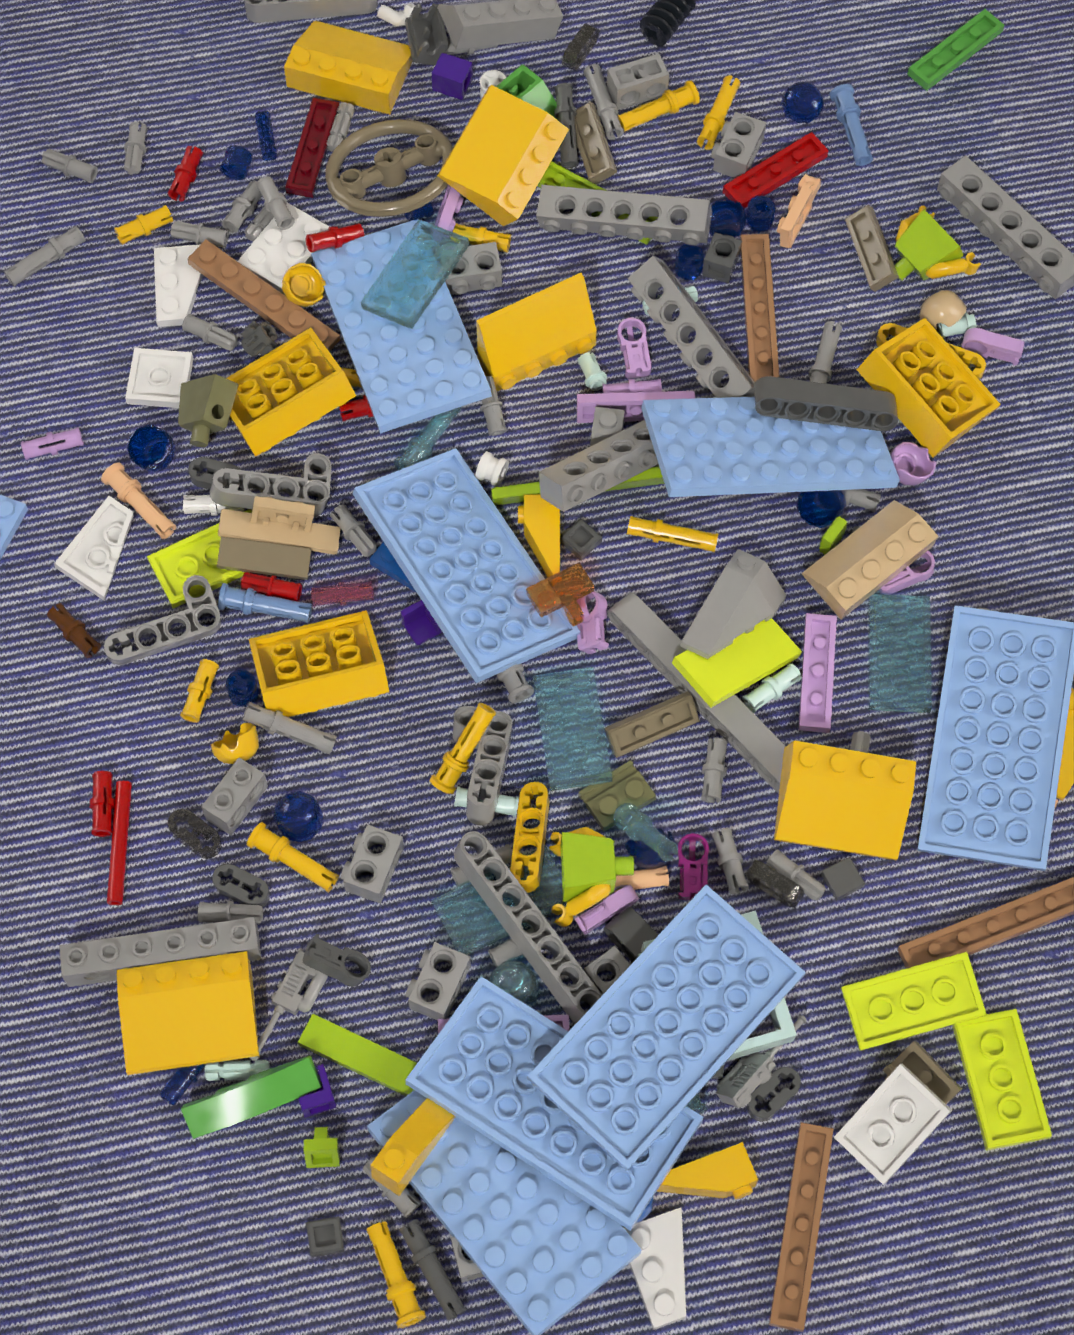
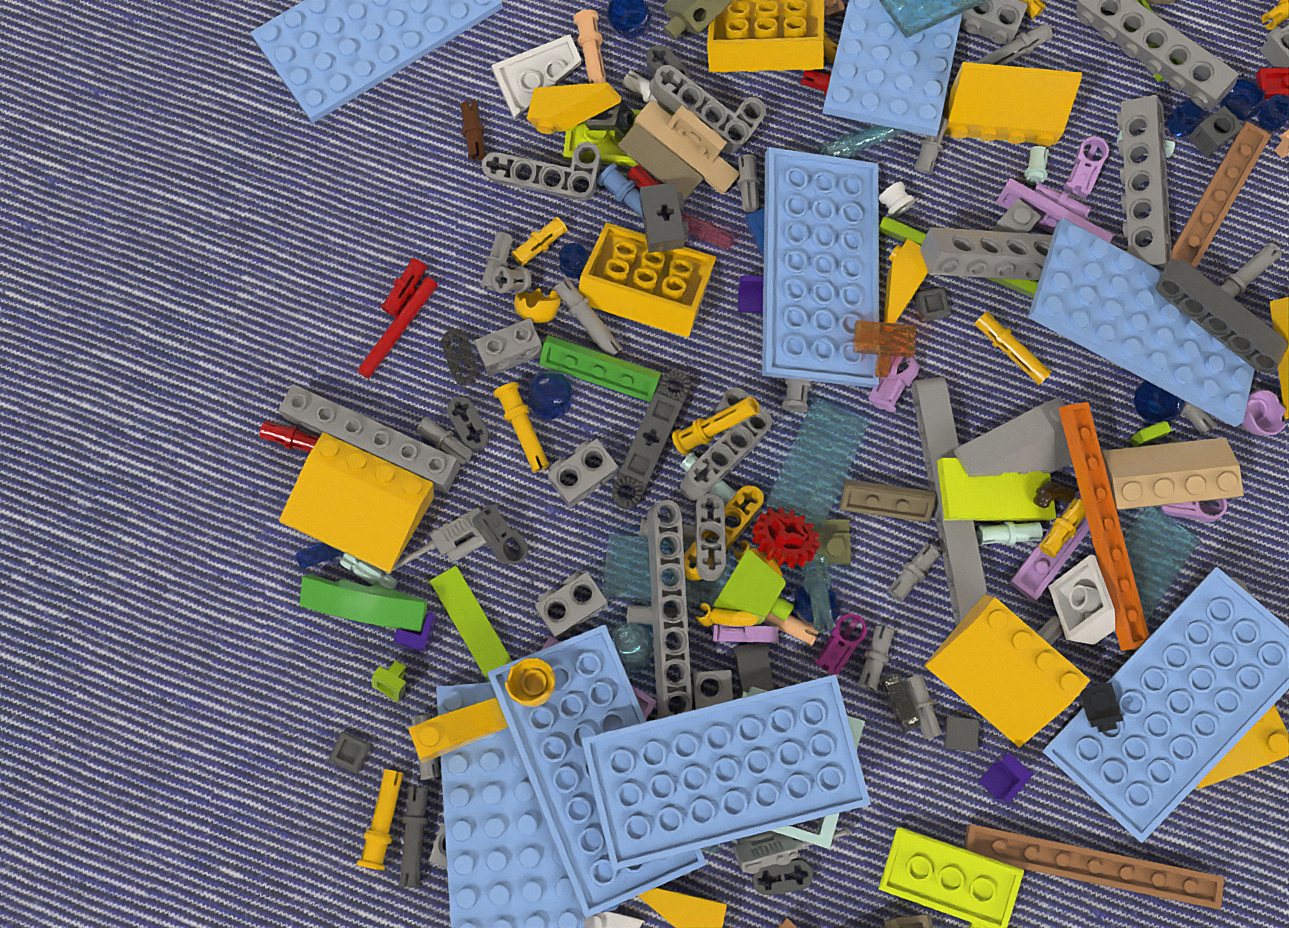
camera: 30 degrees right, 10 degrees up
none -> red pin [259,420,320,453]
none -> light grey axle [480,232,513,292]
none -> light grey bush [492,266,532,293]
none -> yellow hair [505,658,556,707]
none -> yellow slope [526,82,622,135]
none -> bright green plate [539,335,661,402]
none -> black bracket [585,99,634,138]
none -> dark grey piece [612,370,690,509]
none -> dark grey brick [639,183,689,253]
none -> light grey beam [695,493,726,581]
none -> red gear [752,507,820,569]
none -> light grey pin [972,23,1053,66]
none -> dark purple panel [978,752,1034,804]
none -> dark brown arm [1033,481,1075,508]
none -> yellow pin [1038,498,1086,558]
none -> white slope [1048,555,1115,645]
none -> orange plate [1058,402,1149,651]
none -> black bracket [1080,682,1124,732]

